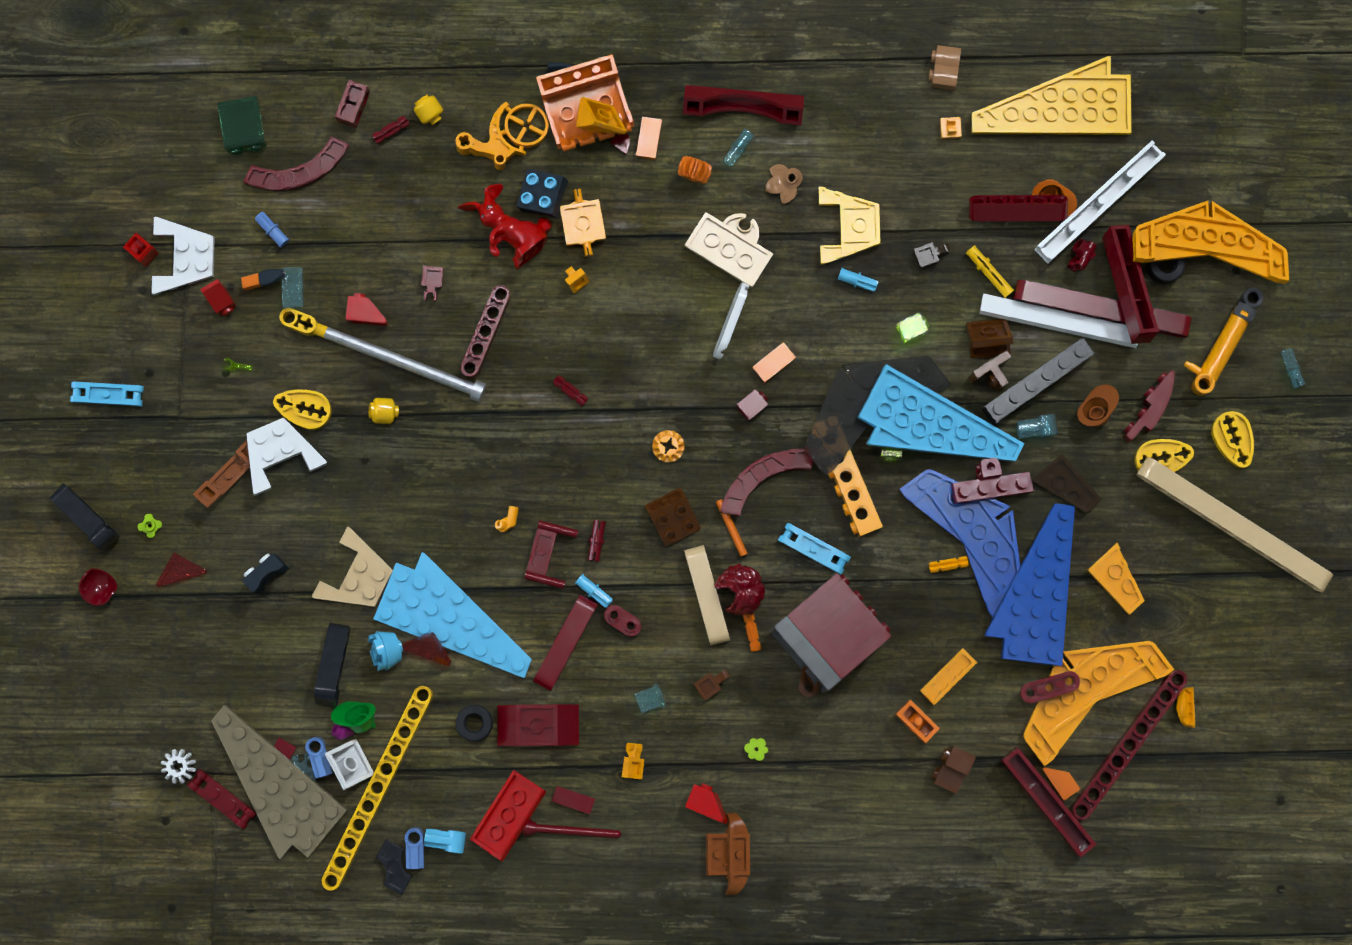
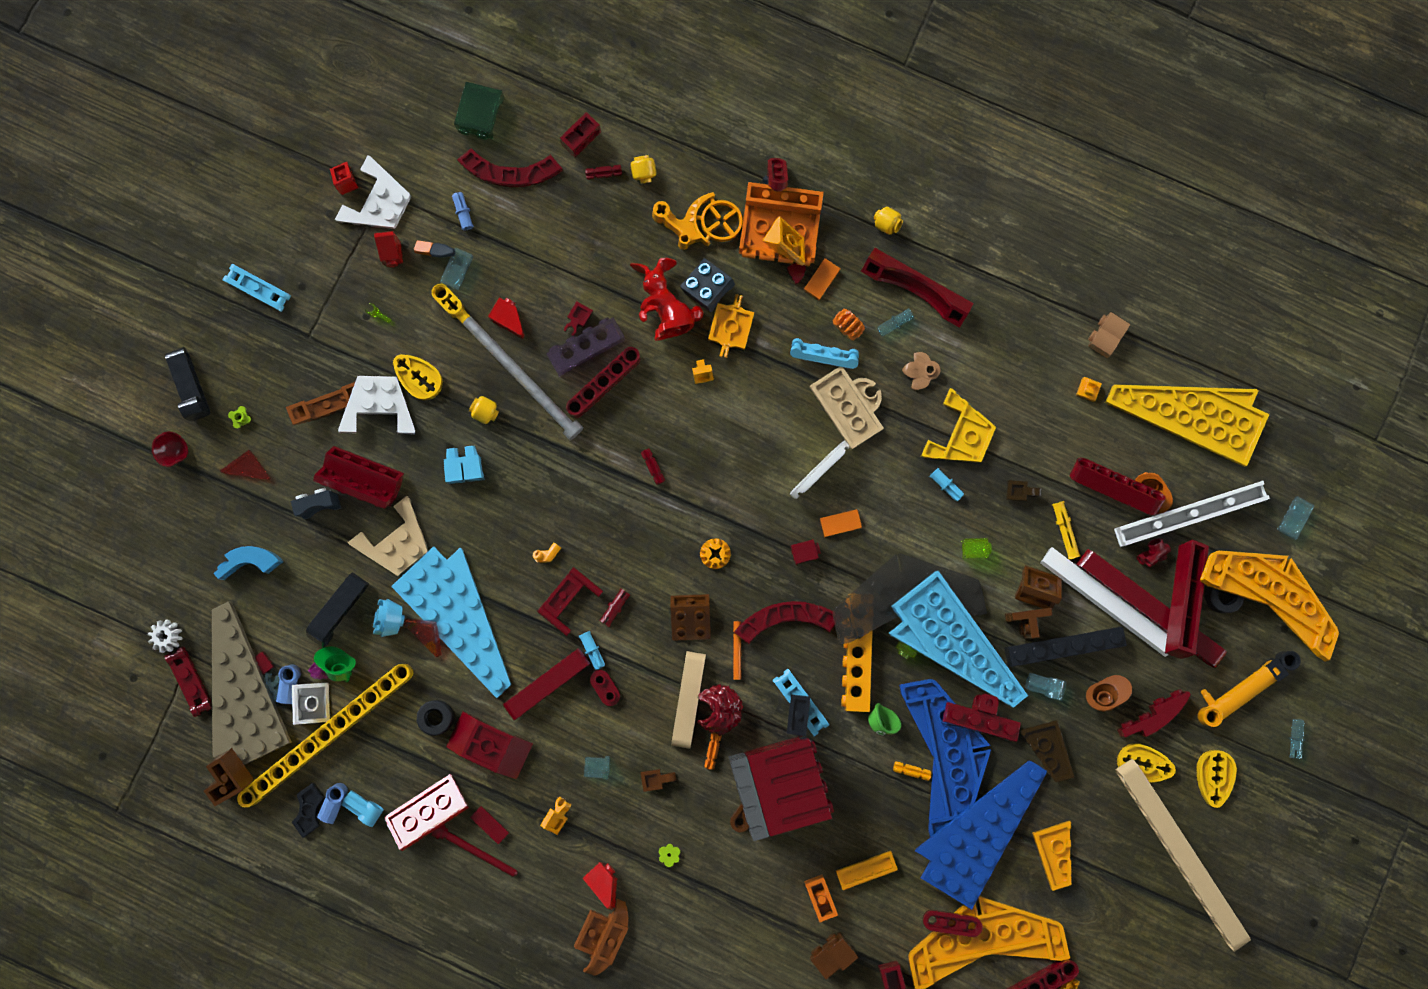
camera: 25 degrees right, 0 degrees up
none -> reddish brown brick [204,748,255,806]
none -> dark azure arch [214,546,284,580]
none -> dark red brick [313,446,404,509]
none -> medium azure hips [444,446,484,484]
none -> clear purple brick [546,317,625,376]
none -> dark red plate [767,158,788,192]
none -> black plate [787,694,811,736]
none -> medium azure plate [790,338,859,369]
none -> bright green helmet [868,703,901,736]
none -> yellow head [874,207,903,235]
none -> clear light blue plate [1277,496,1314,539]

